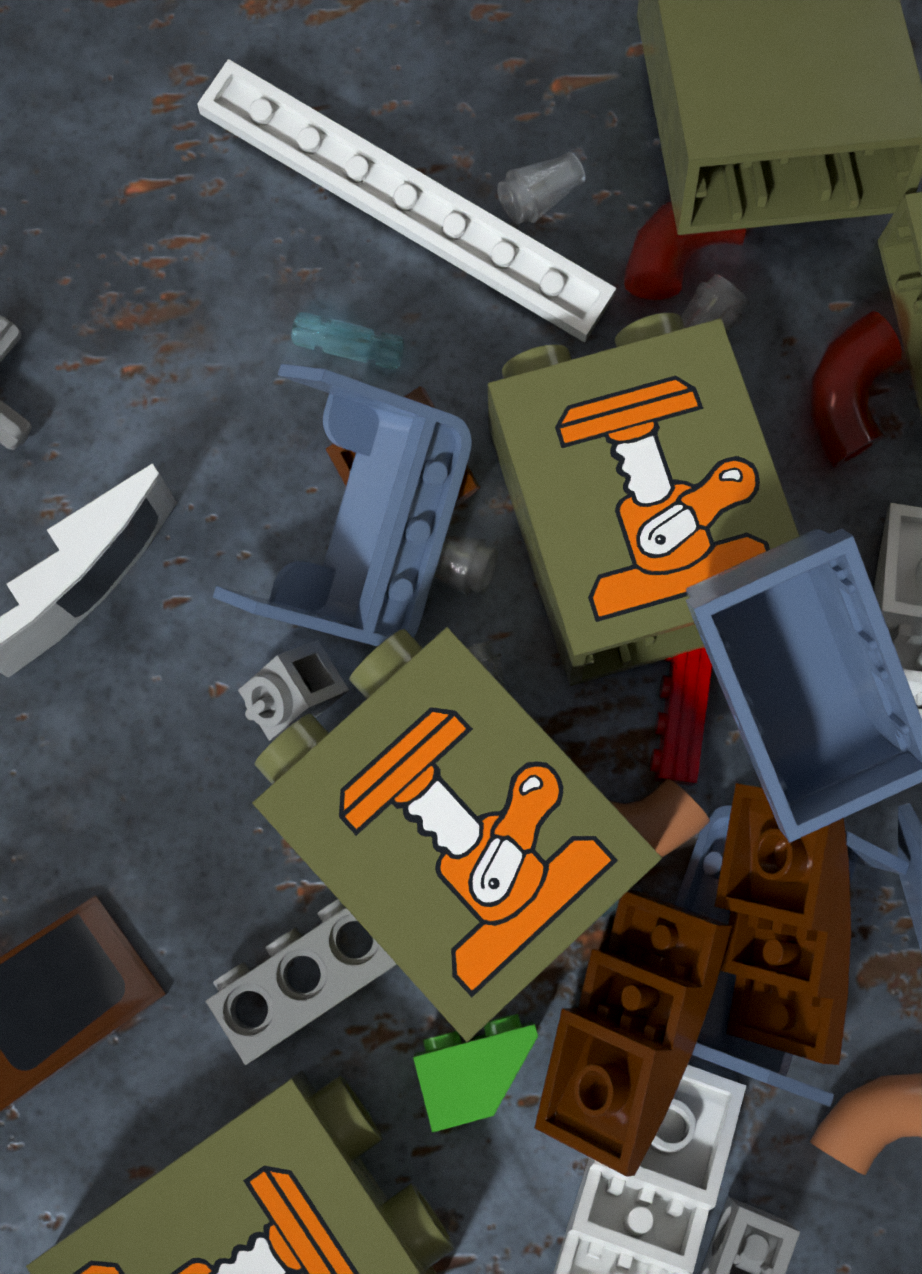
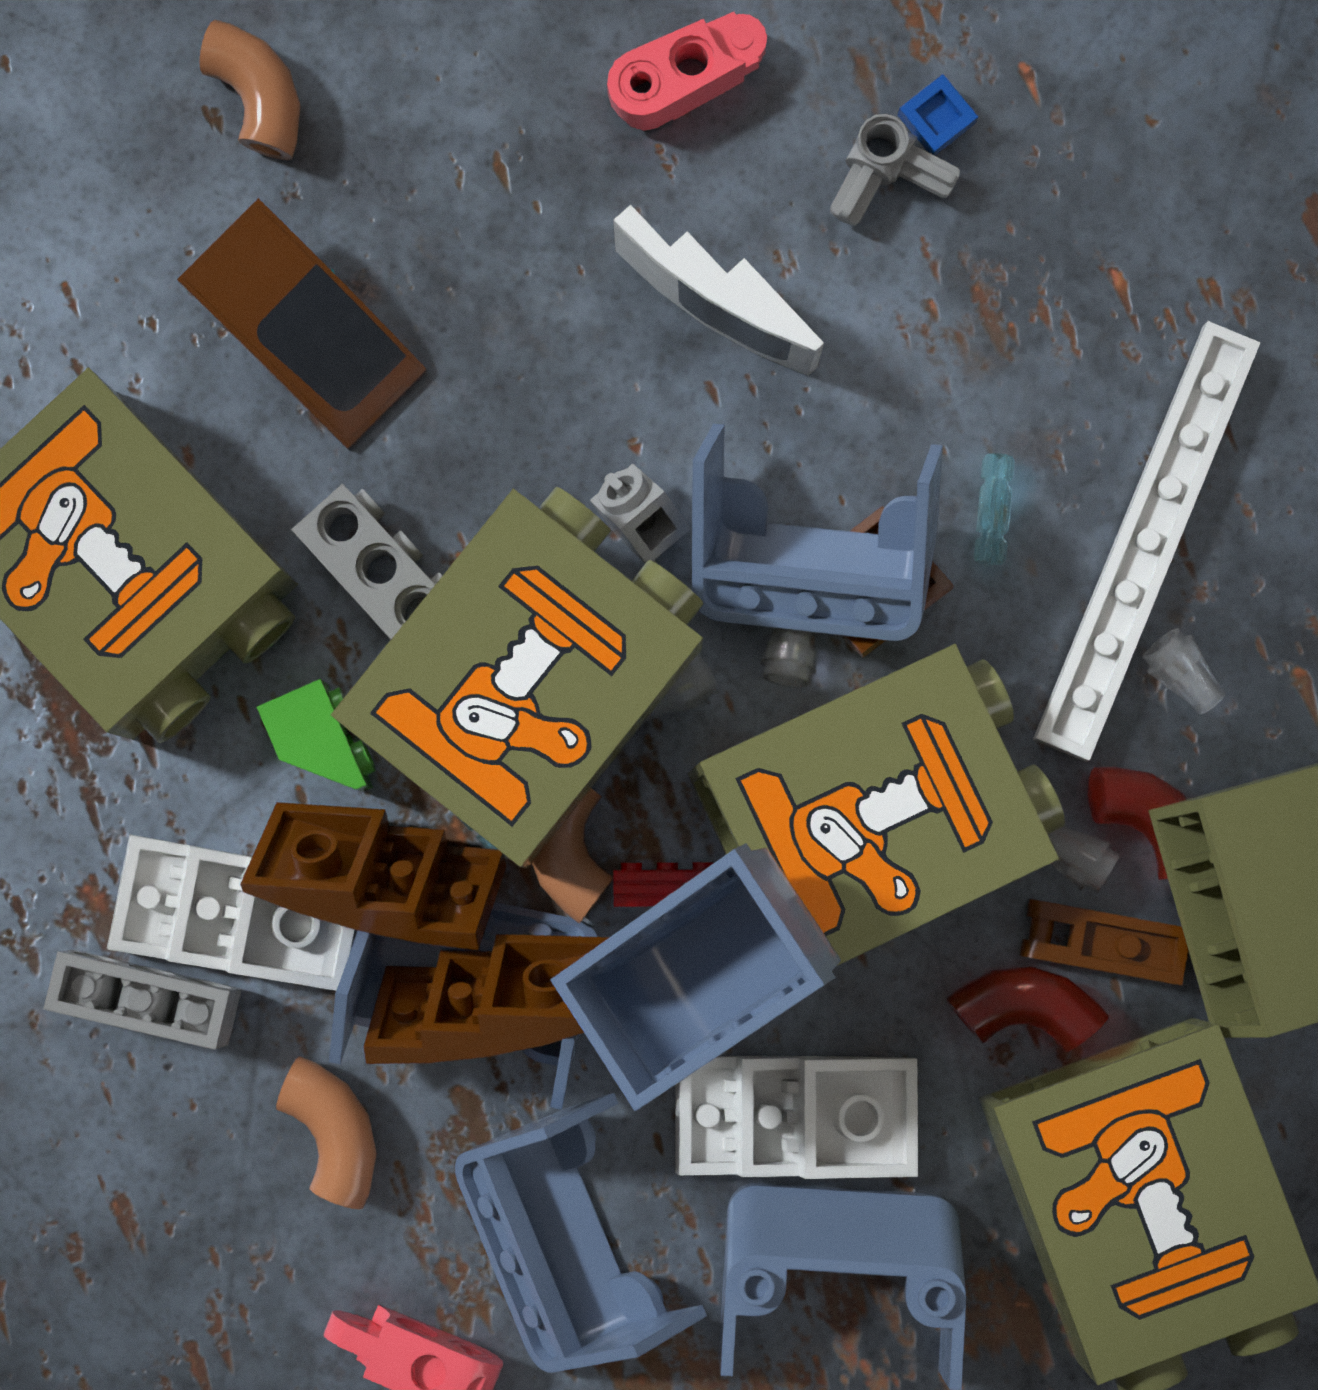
camera: 85 degrees right, 5 degrees up
none -> reddish brown plate [1019,899,1188,986]

